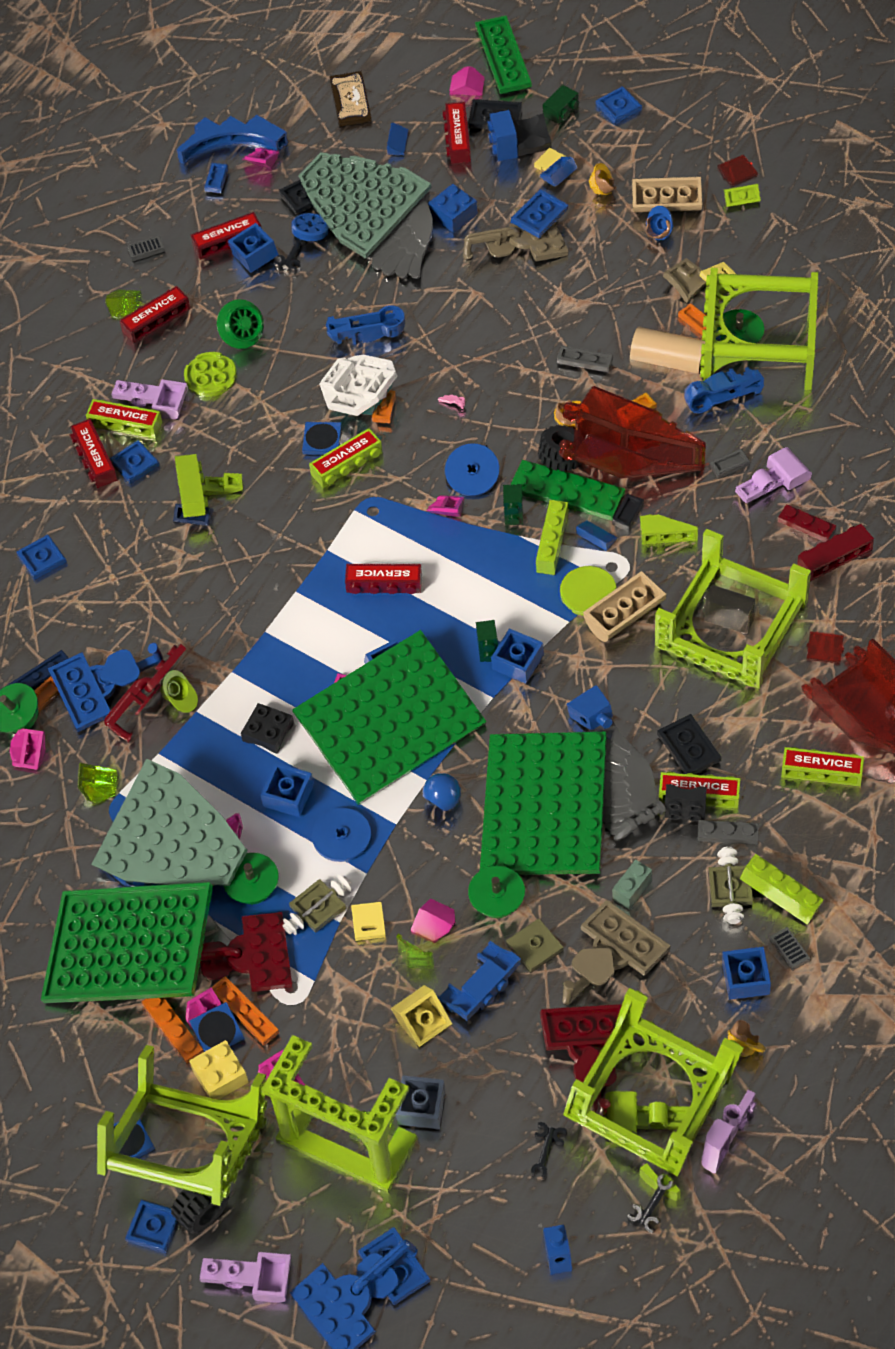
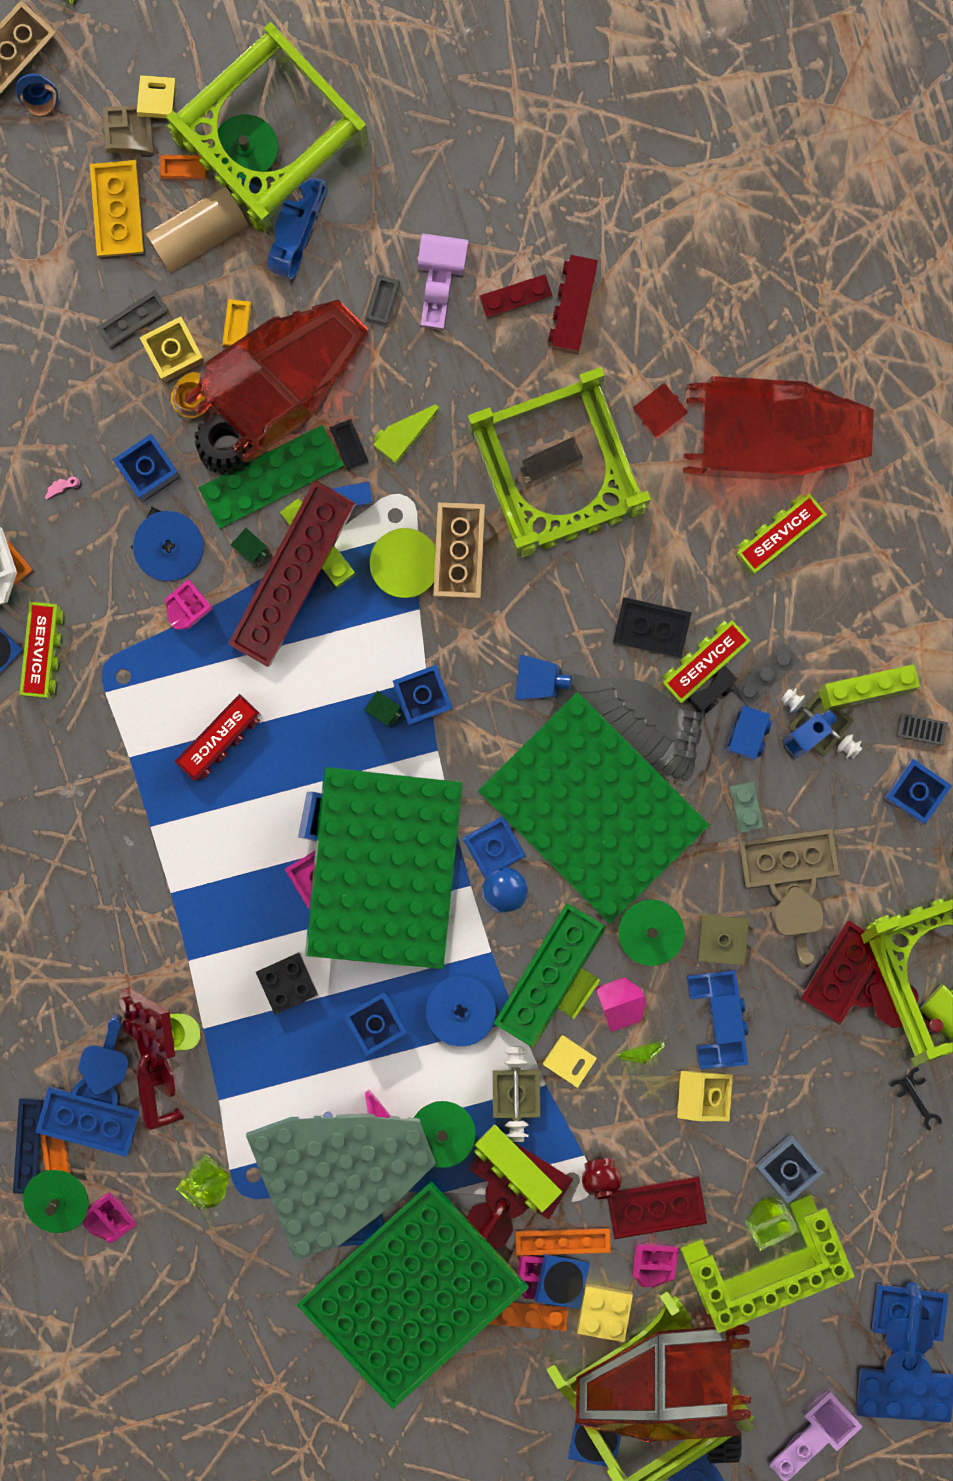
camera: 55 degrees left, 30 degrees up
none -> yellow plate [90,160,144,258]
none -> blue brick [112,433,180,502]
none -> light yellow brick [140,317,205,383]
none -> dark red plate [228,480,357,667]
none -> blue tile [462,816,526,878]
none -> lime brick [474,1124,562,1213]
none -> green plate [493,903,607,1048]
none -> lime plate [558,968,600,1019]
none -> clear red windscreen [576,1324,751,1442]
none -> dark red piece [582,1159,622,1200]
none -> dark red tile [607,1176,707,1240]
none -> blue brick [725,705,773,761]
none -> blue torso [781,710,837,759]

